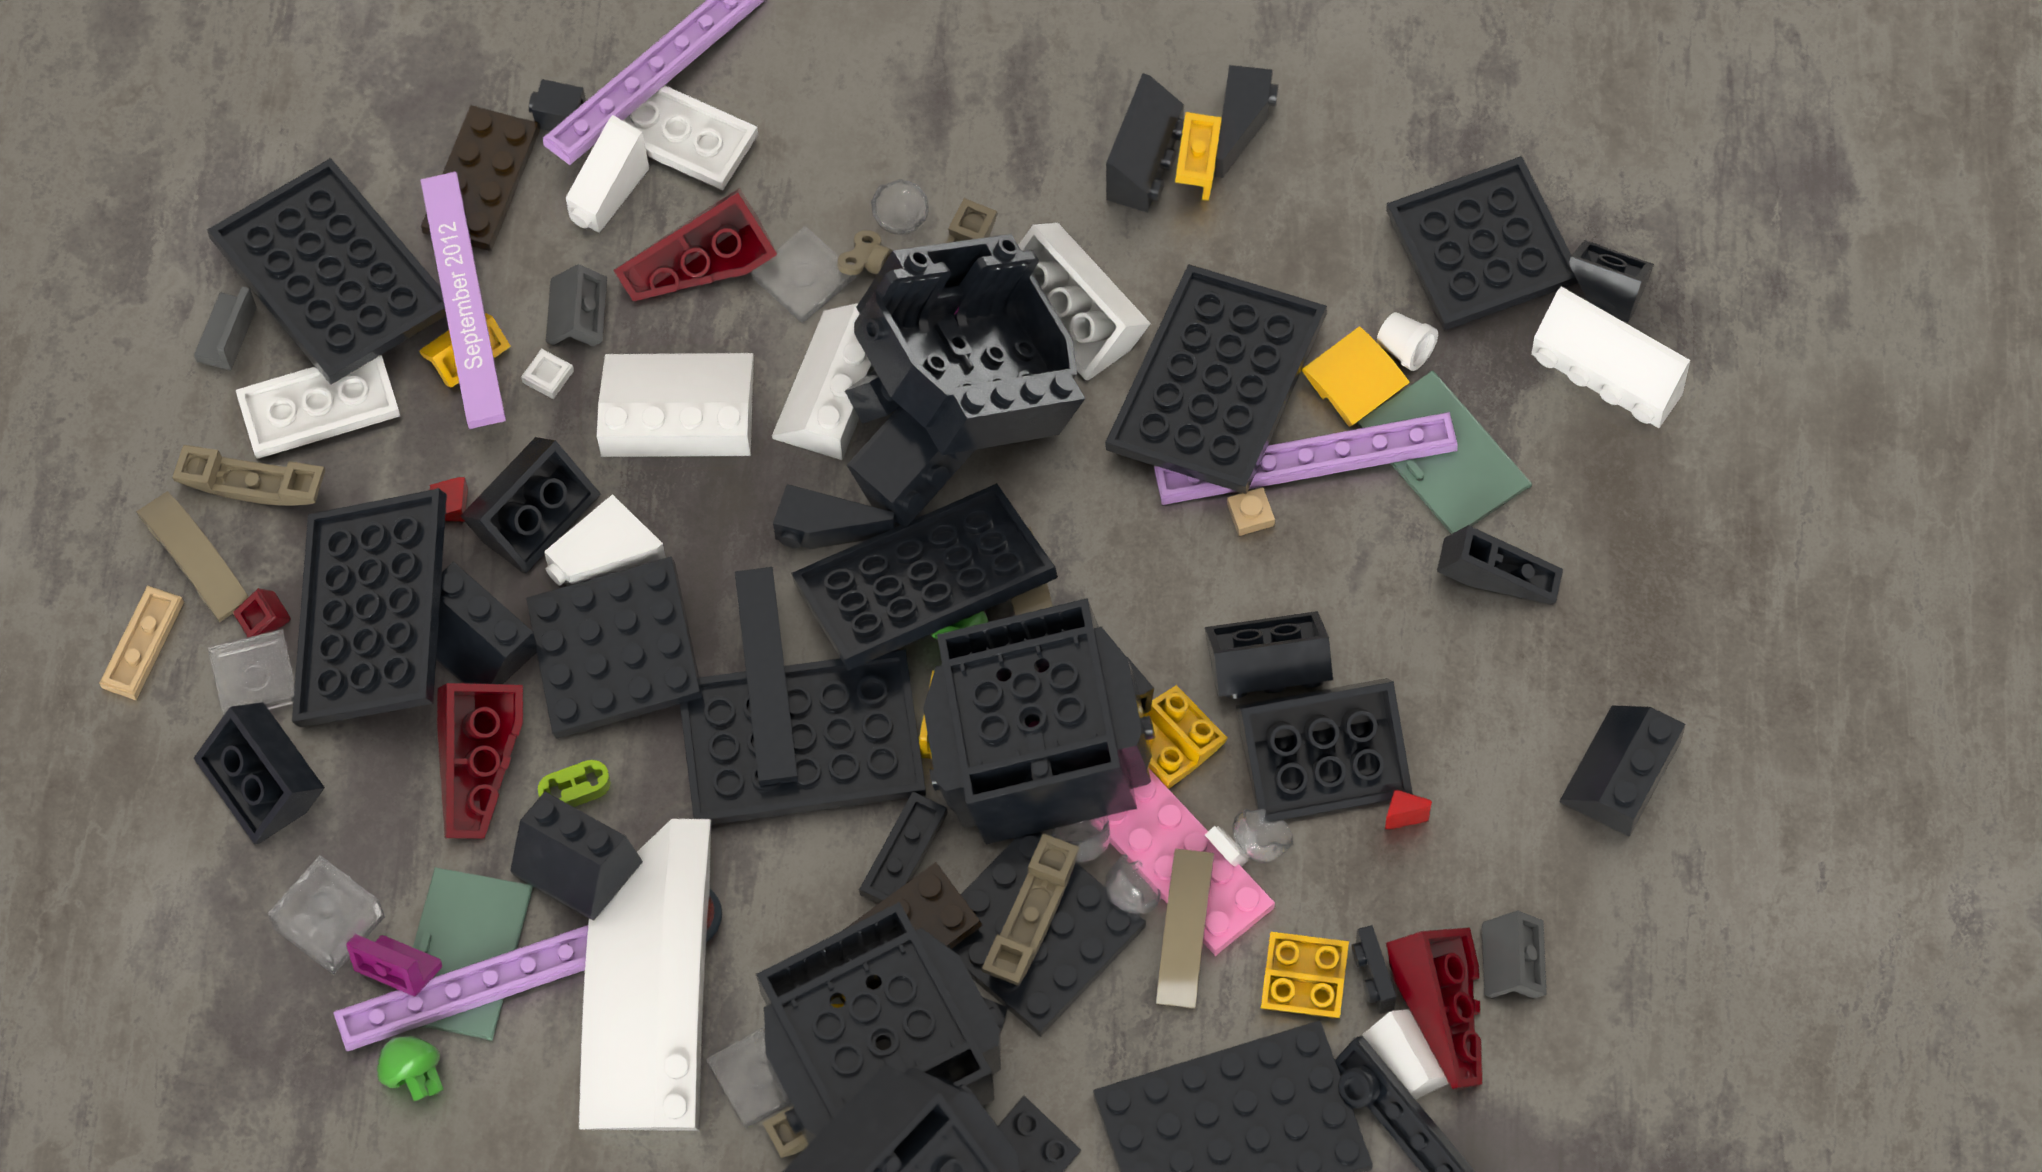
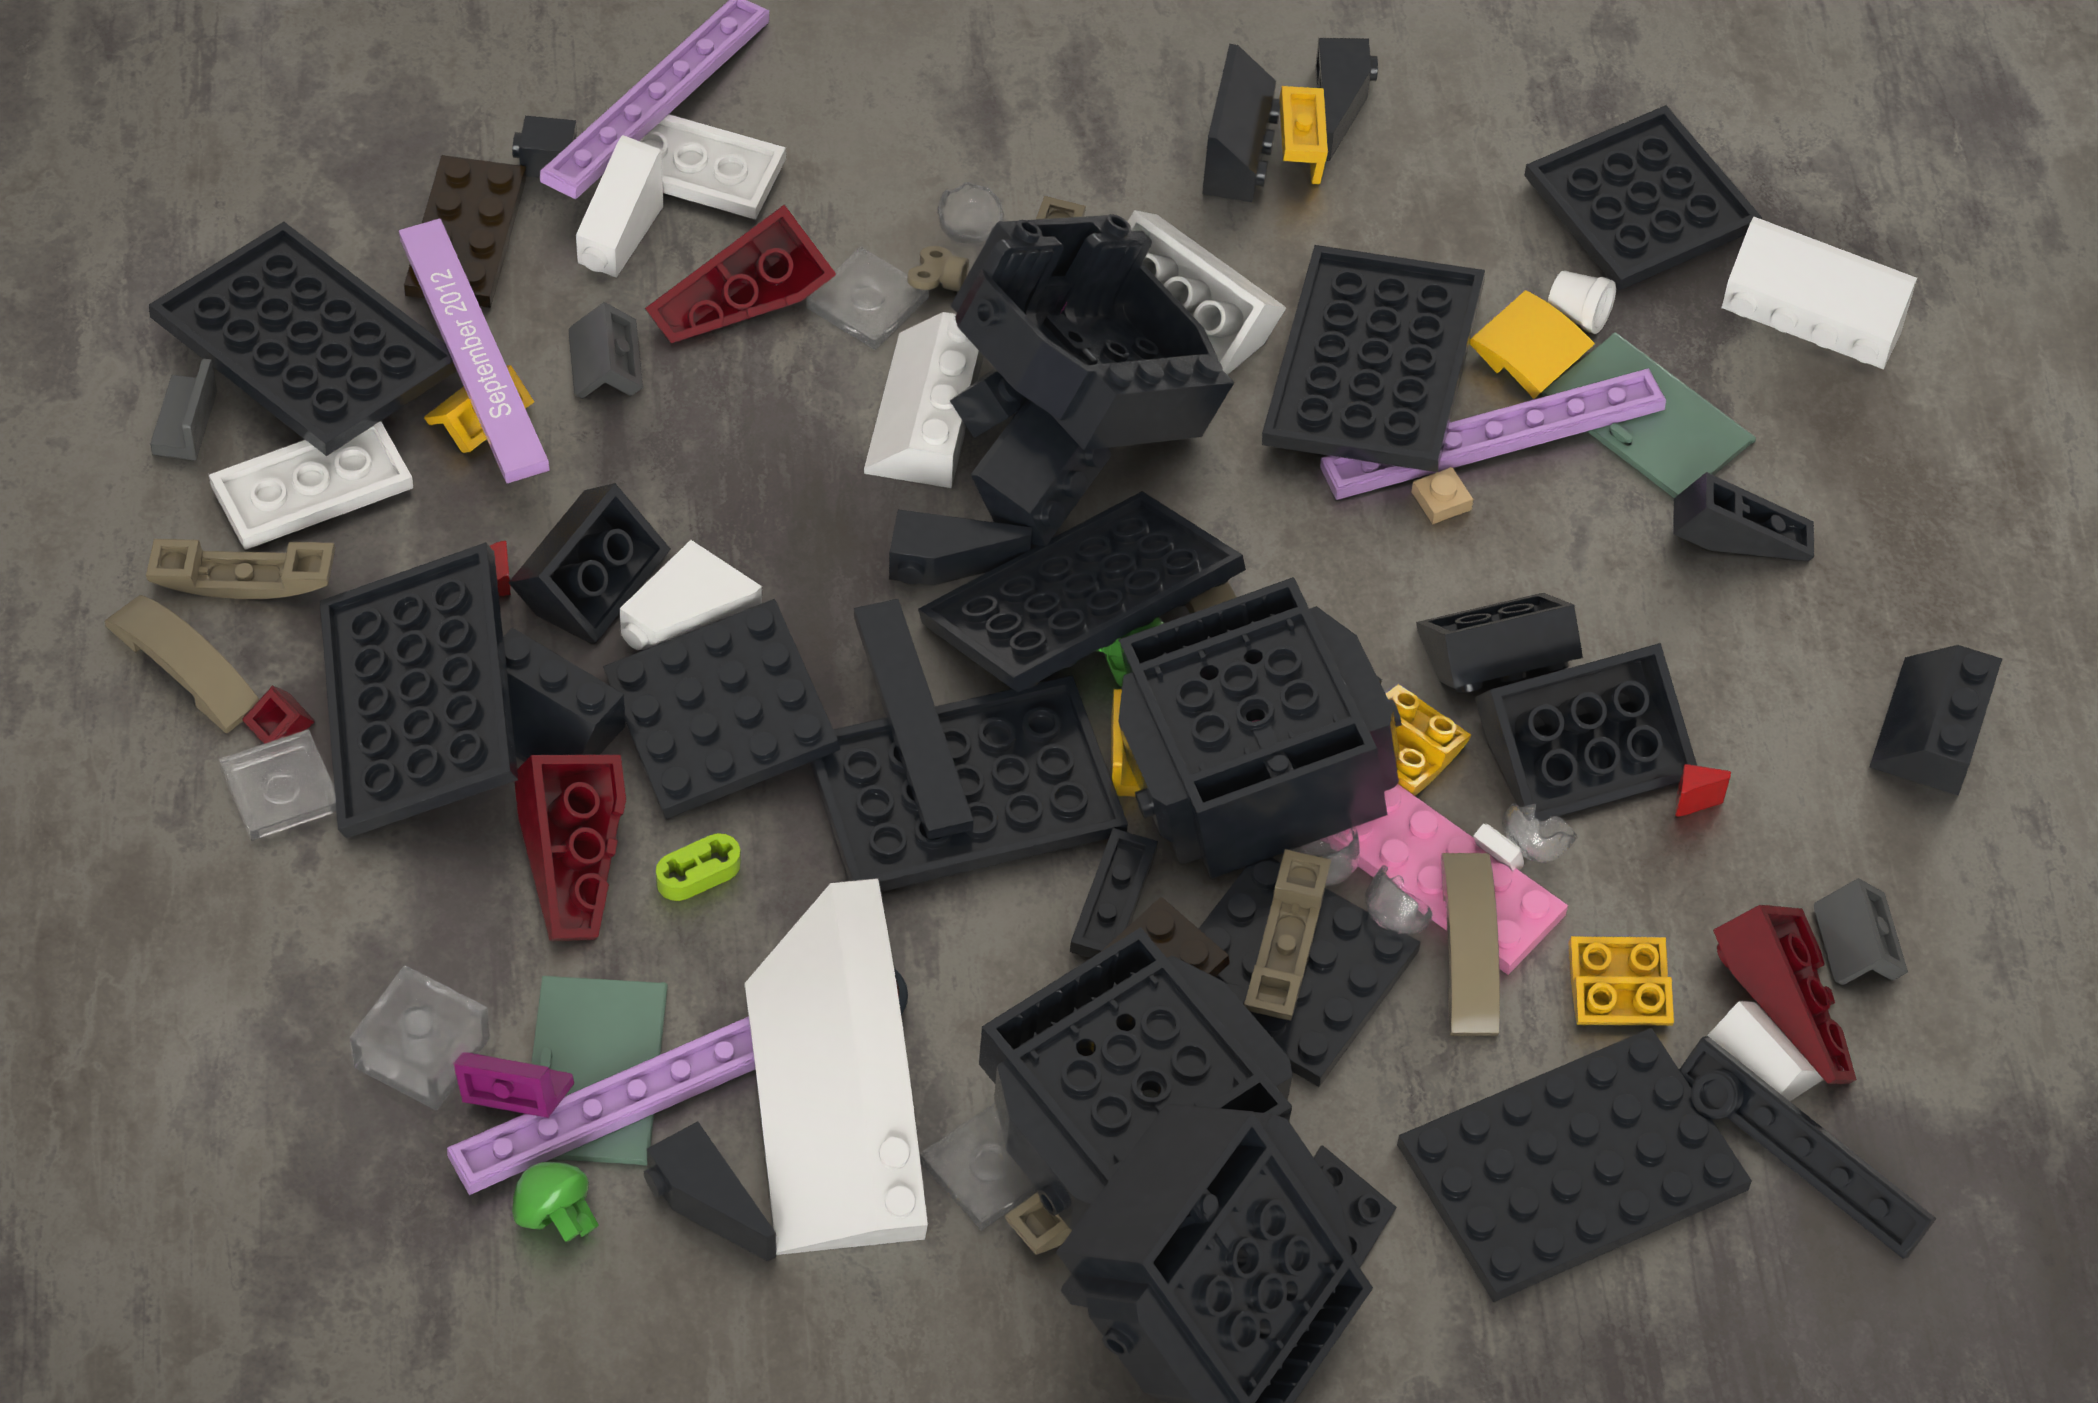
camera: 15 degrees left, 10 degrees down
tan tile [99,585,184,700] -> none
black slope [194,702,325,844] -> none
black slope [510,792,643,921] -> none
white tile [521,349,574,399] -> none
white slope [597,353,754,457] -> none
black plate [1351,925,1396,1014] -> none
black slope [1569,240,1654,322] -> none
none -> black slope [644,1121,776,1261]

